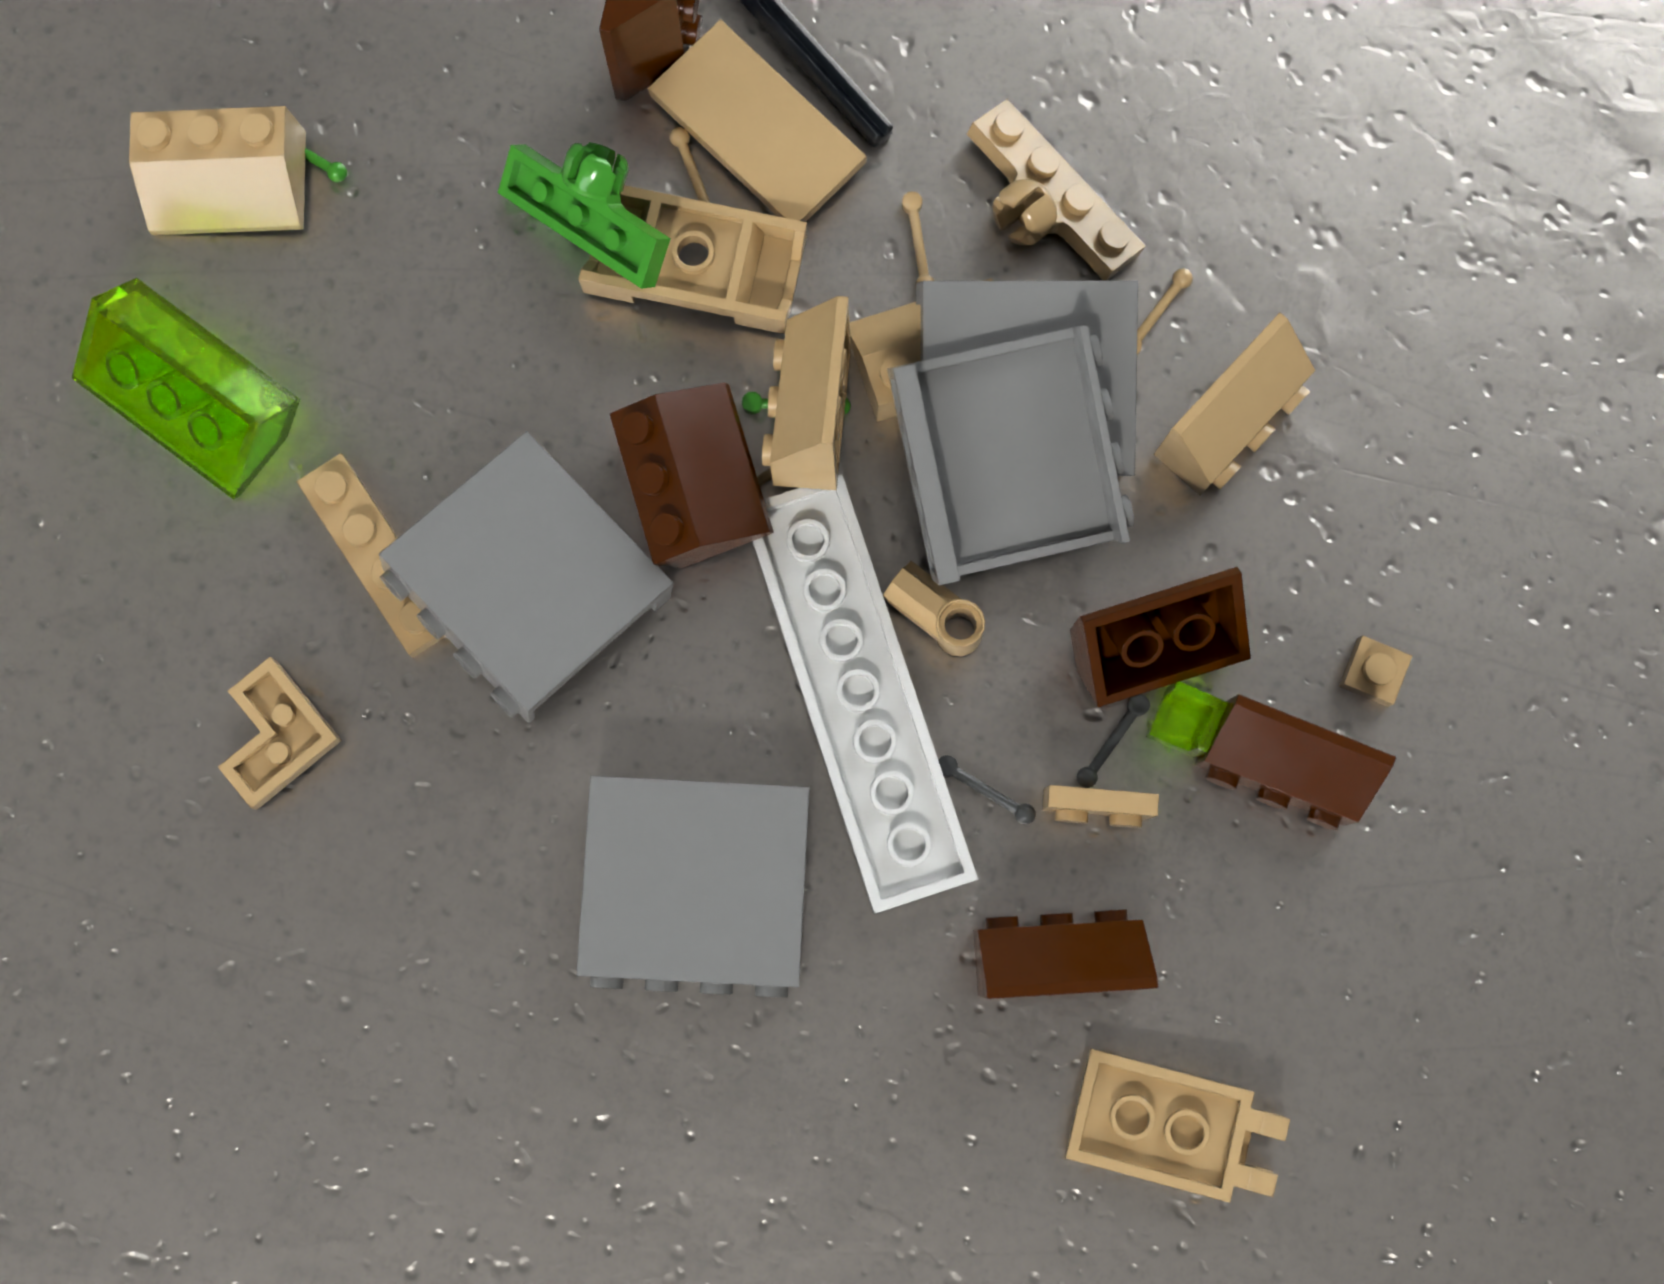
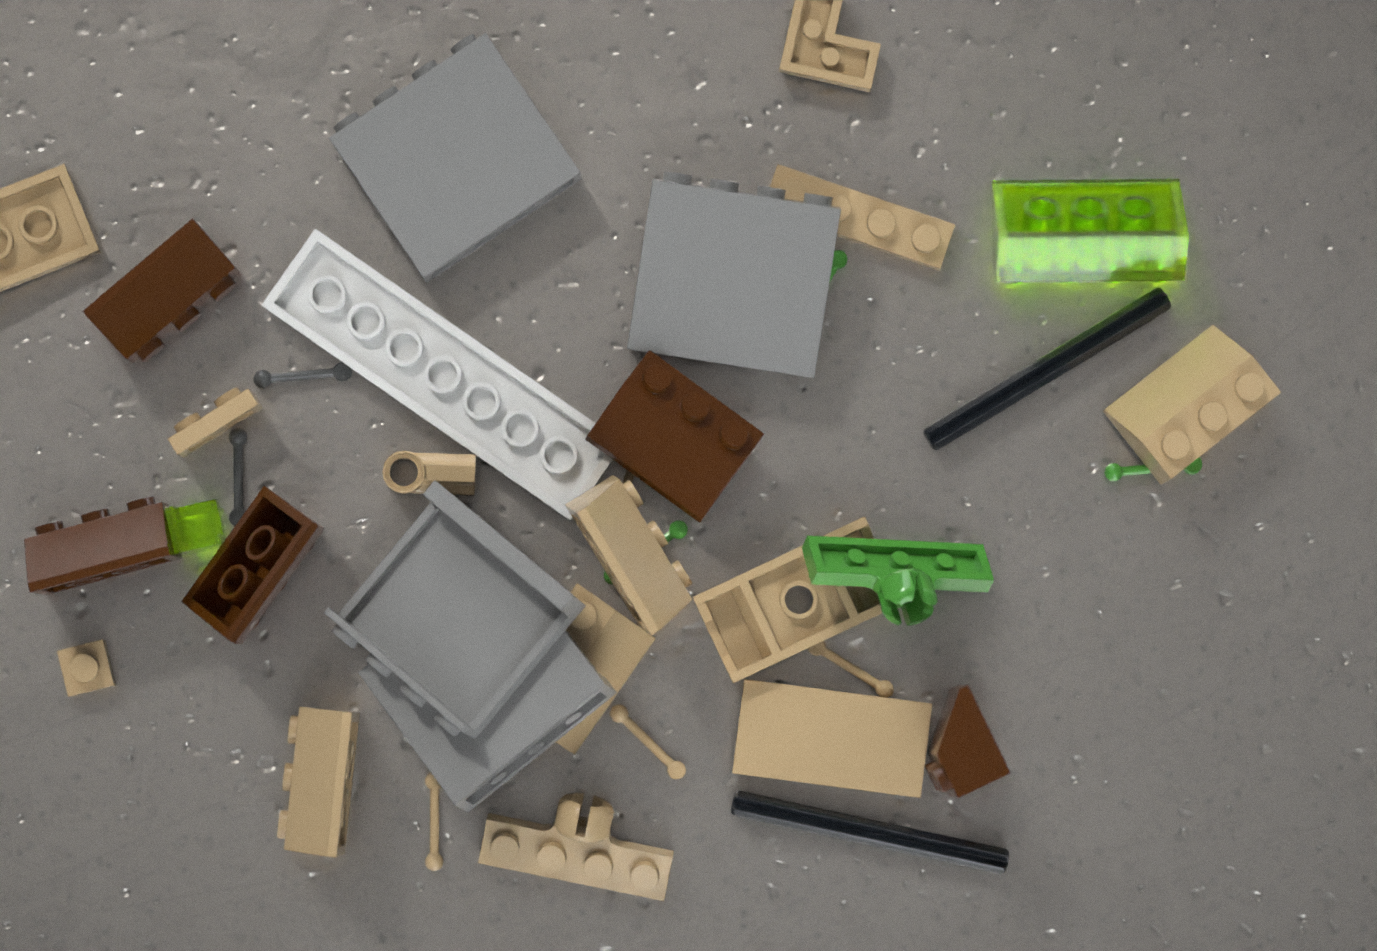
camera: 145 degrees right, 5 degrees up
none -> black axle [923,288,1171,450]

